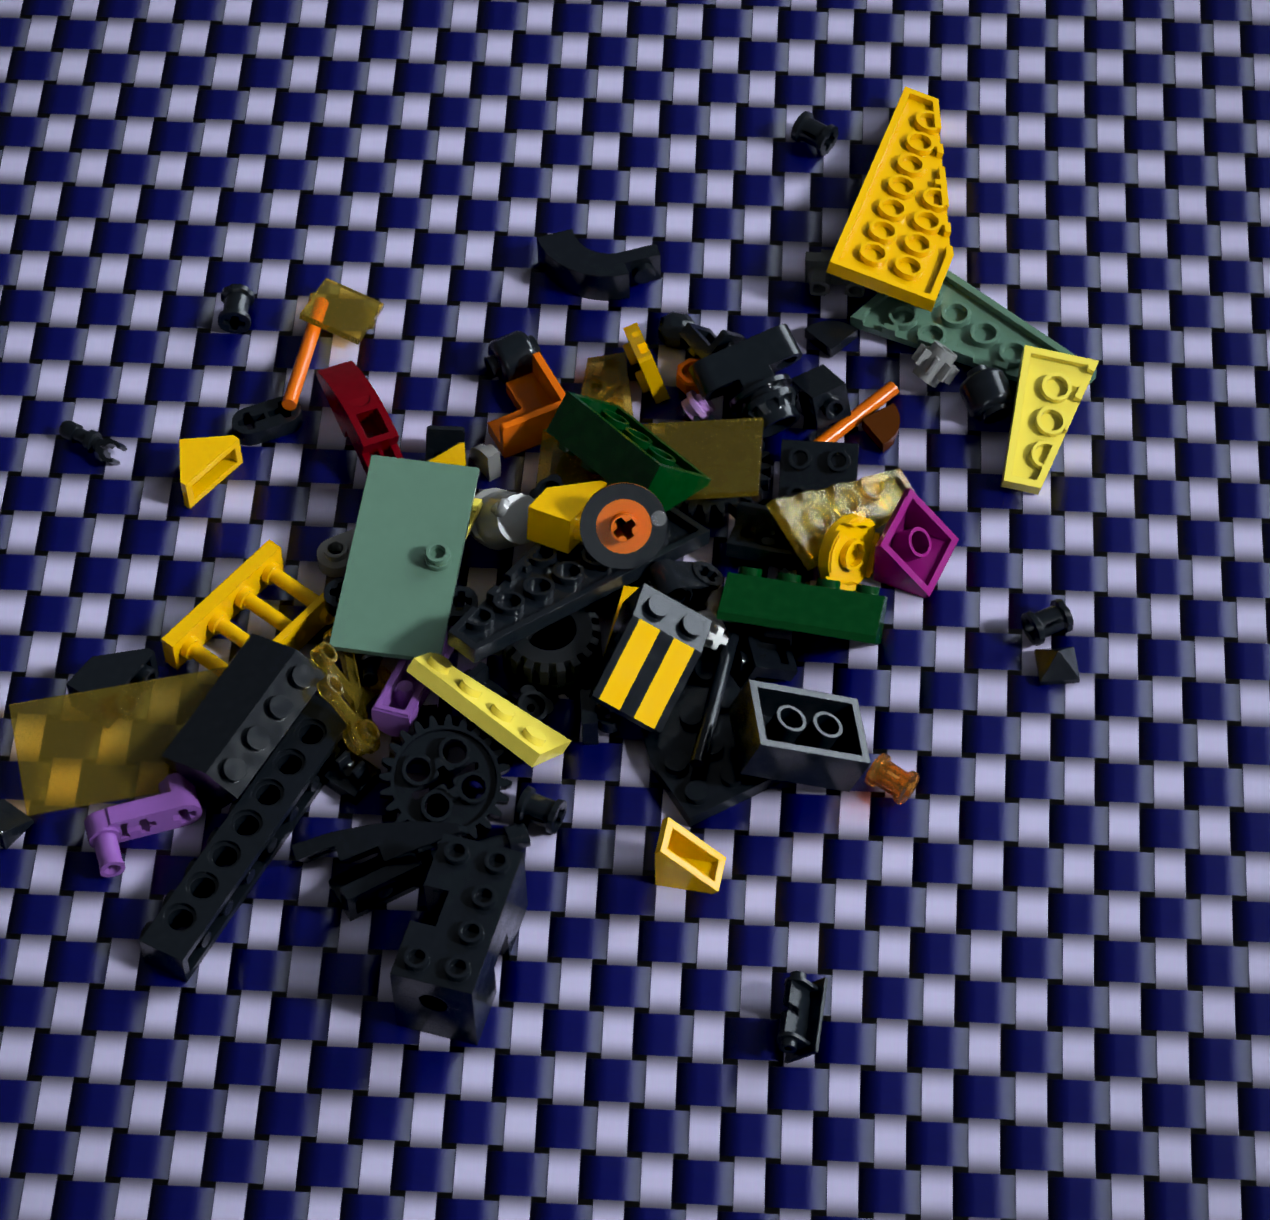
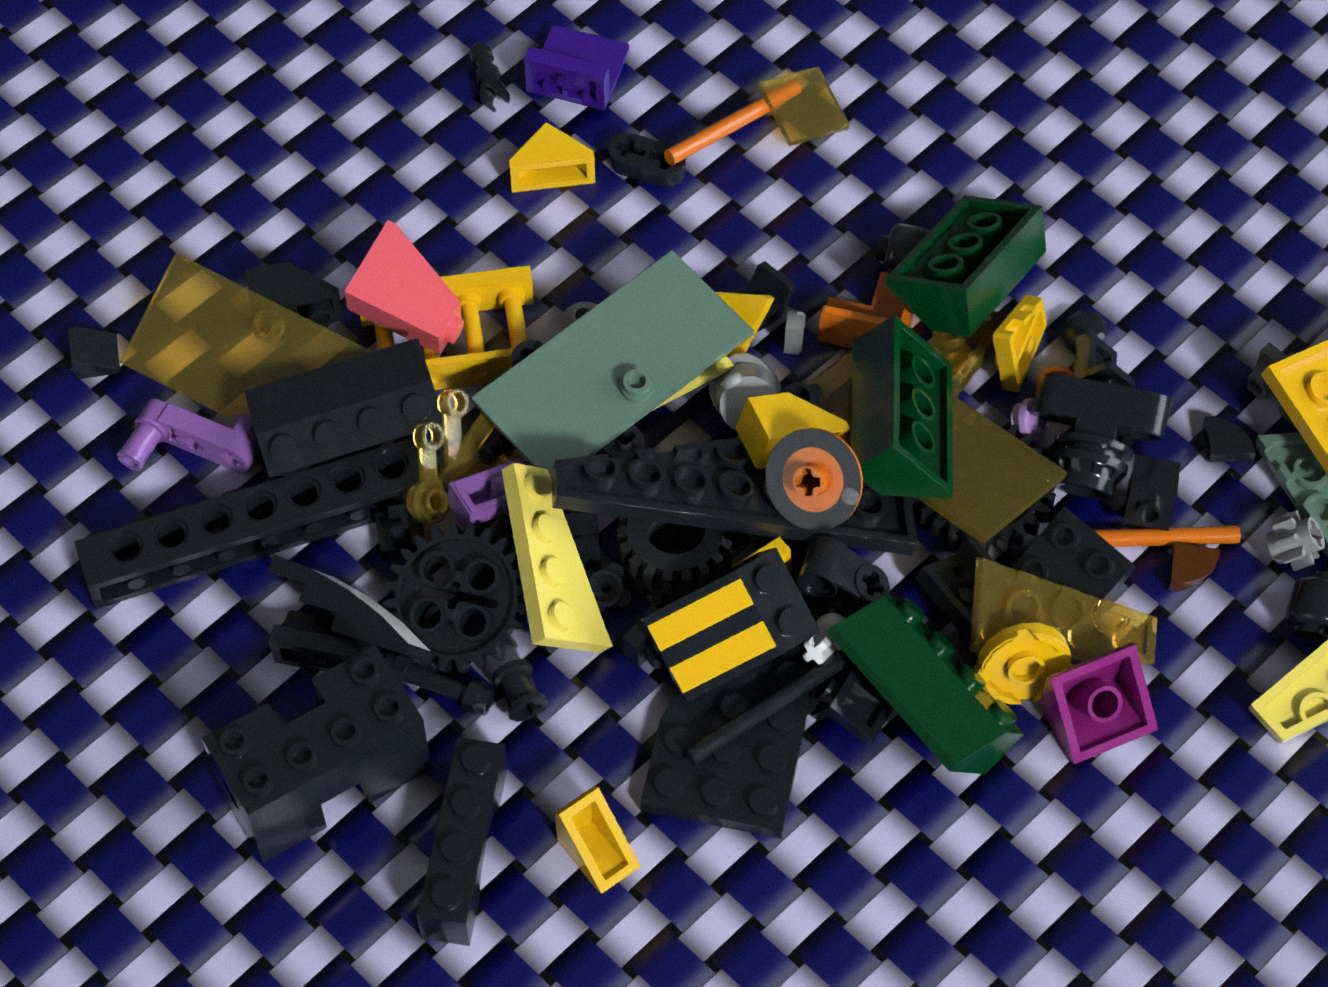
camera: 40 degrees right, 5 degrees up
black bush [218,284,255,334] -> none
dark red slope [316,361,404,475] -> none
black arch [537,229,661,301] -> none
black brick [728,679,871,792] -> none
clear orange bush [865,753,920,805] -> none
black bush [1021,598,1074,646] -> none
black slope [1034,647,1080,685] -> none
none -> coral slope [344,220,464,355]
none -> black arch [417,737,508,946]
none -> dark purple bracket [524,25,629,111]
none -> dark green slope [886,195,1046,337]

